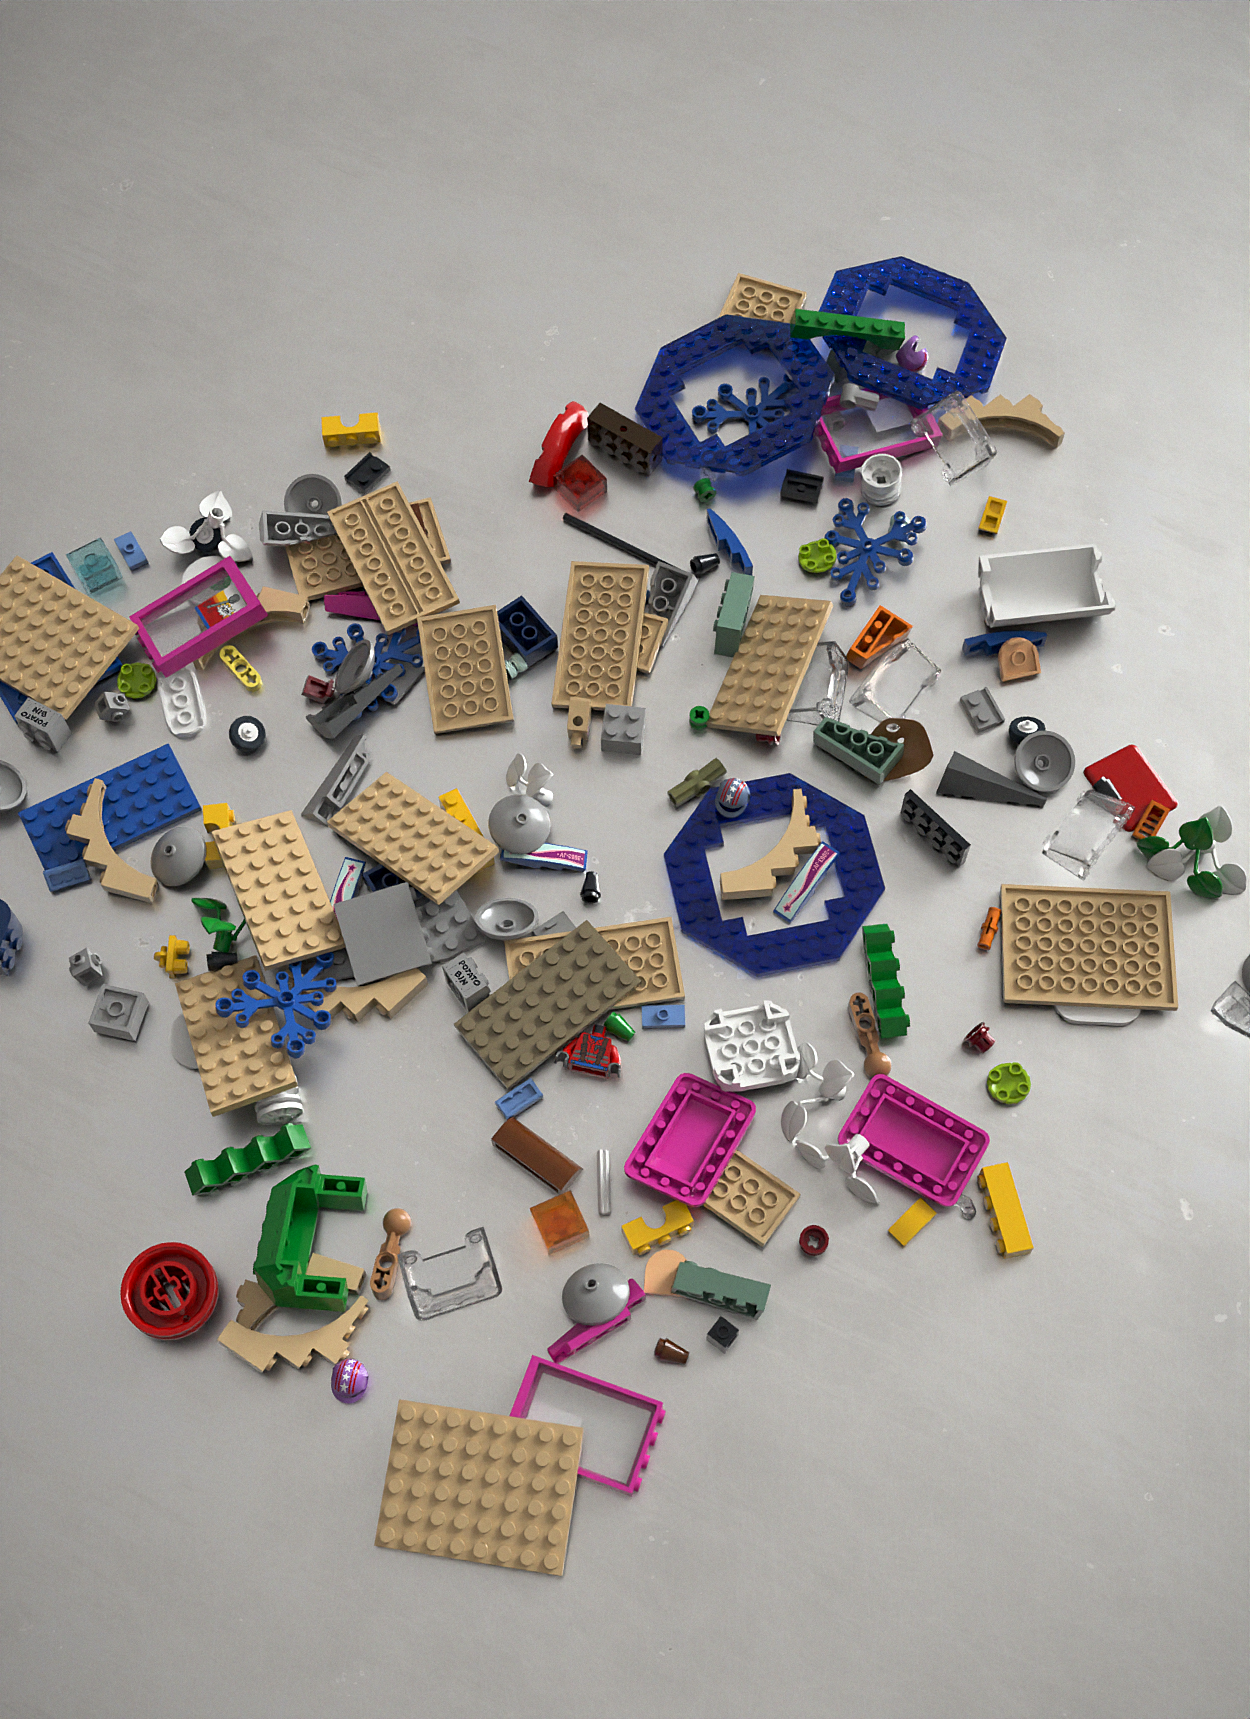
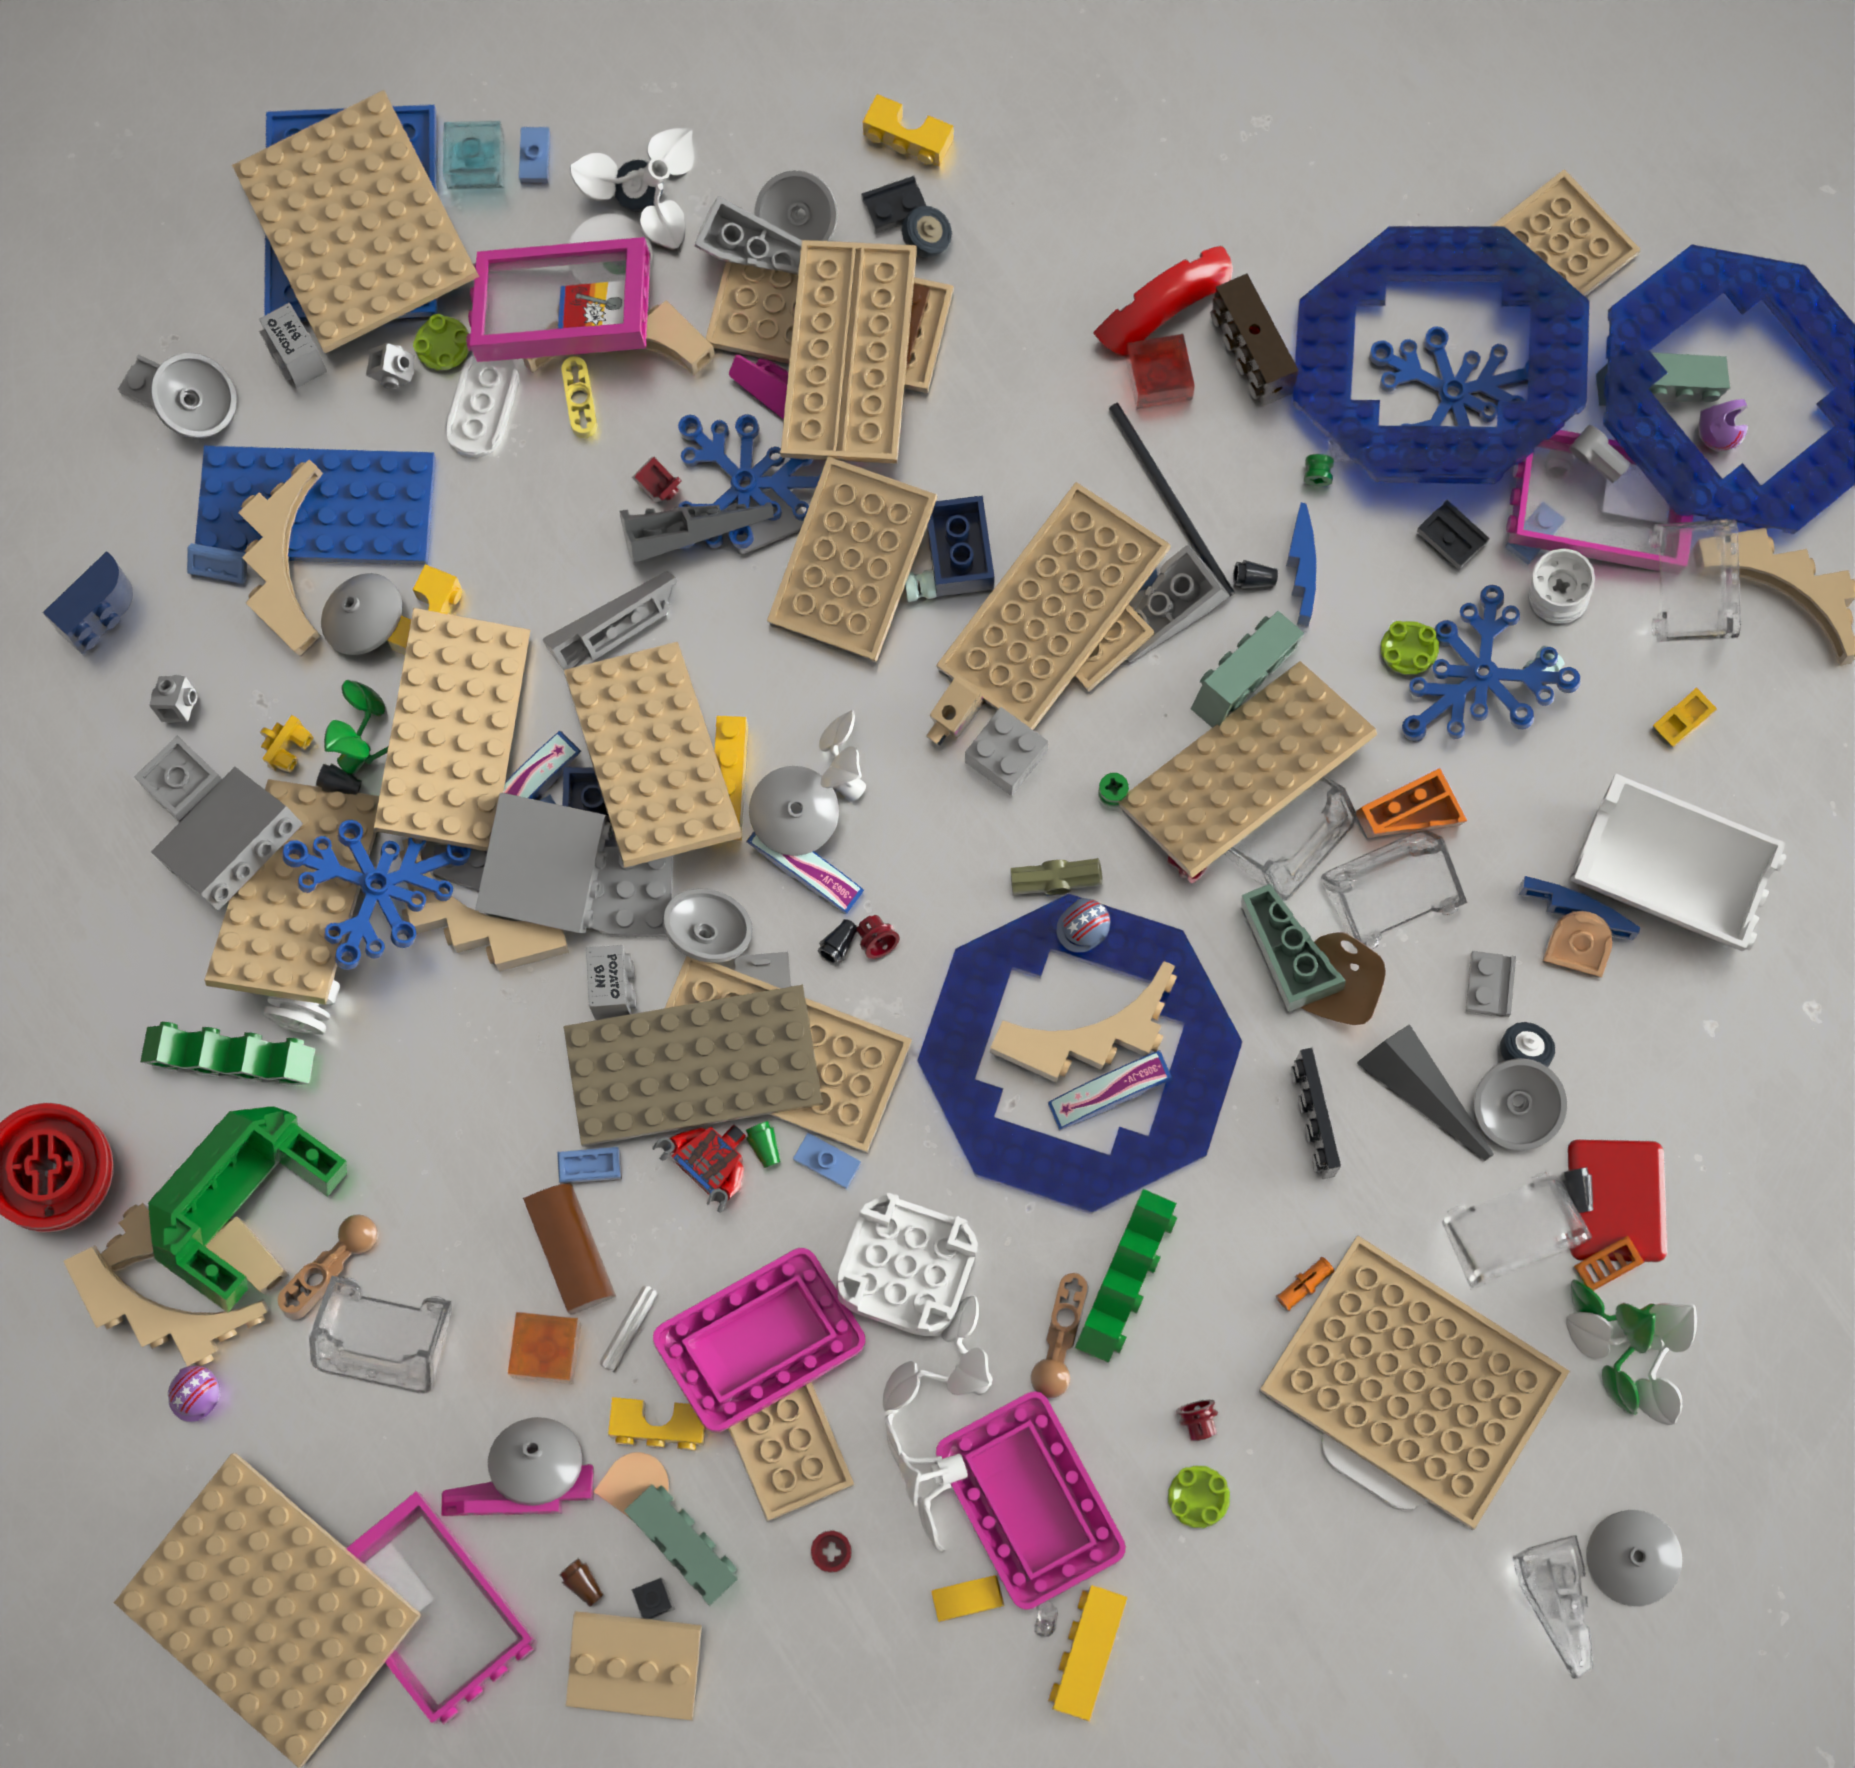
camera: 30 degrees right, 10 degrees up
black wheel [229,716,266,752] -> none
light grey dish [335,639,375,694] -> none
green arch [790,309,905,351] -> none
none -> light grey panel [151,767,303,911]
none -> tan plate [566,1611,702,1720]
none -> dark red piece [857,915,900,959]
none -> black wheel [901,206,952,258]

